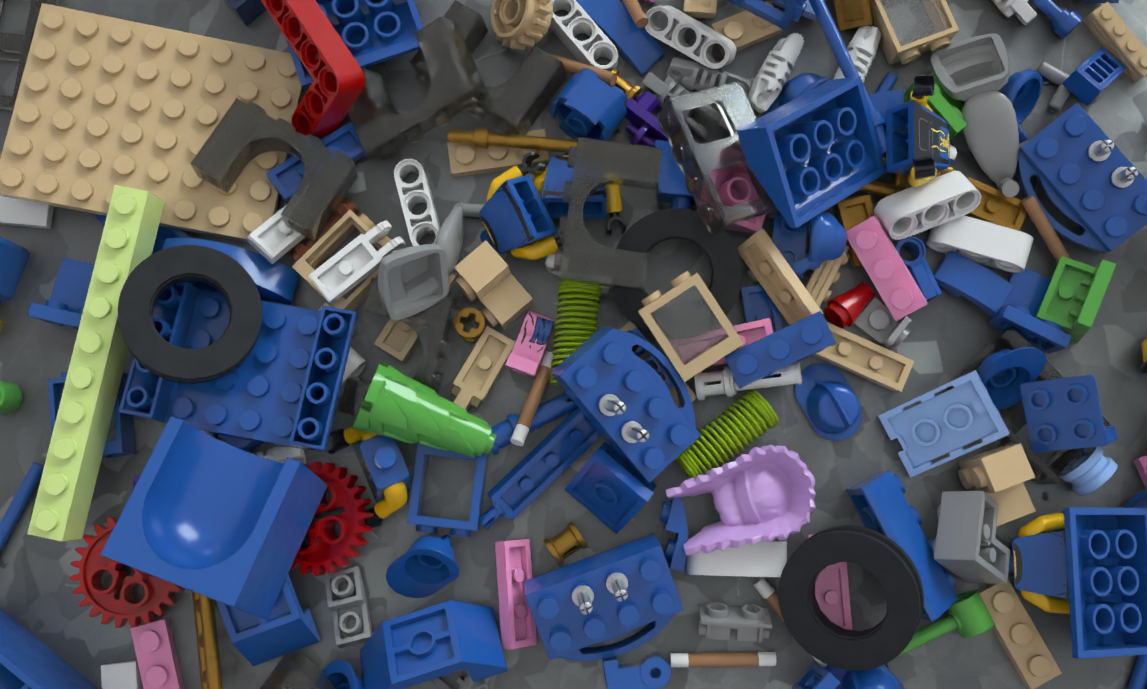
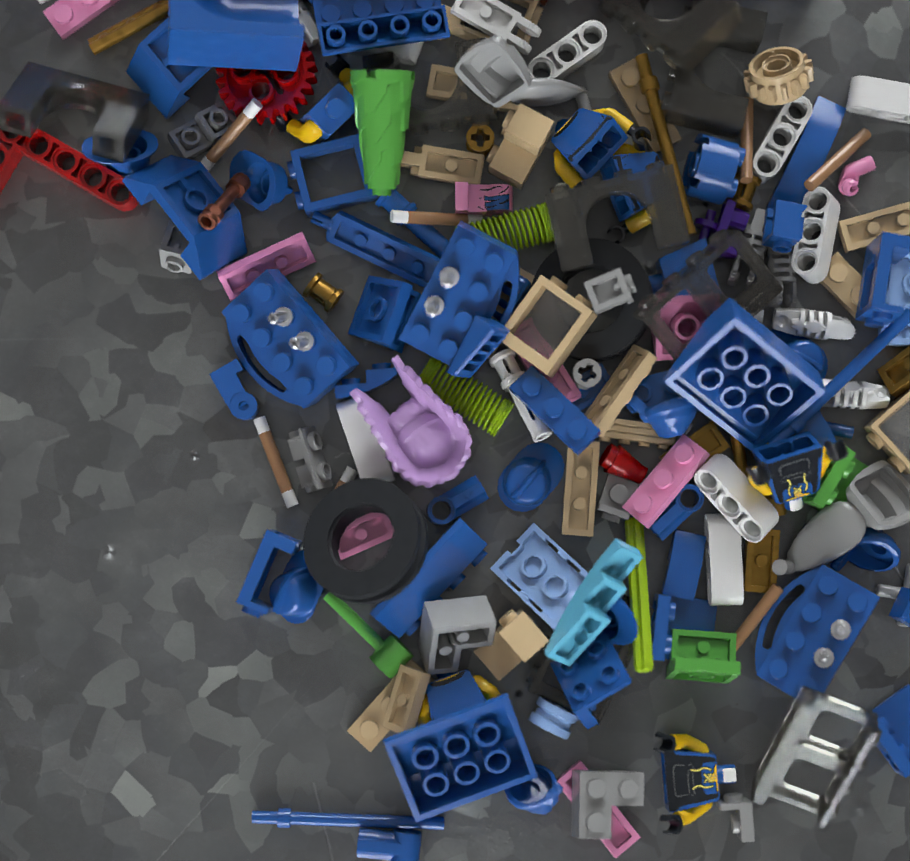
camera: 65 degrees right, 5 degrees up
none -> copper bar [198,173,251,230]
none -> medium nougat bar [201,98,263,172]
none -> tan plate [382,664,431,734]
none -> blue piece [426,475,489,526]
none -> blue slope [447,316,510,378]
none -> medium azure slope [544,538,643,667]
none -> light grey bush [571,358,602,390]
none -> light grey bracket [584,268,637,314]
none -> lime axle [624,517,654,673]
none -> blue window [762,199,807,253]

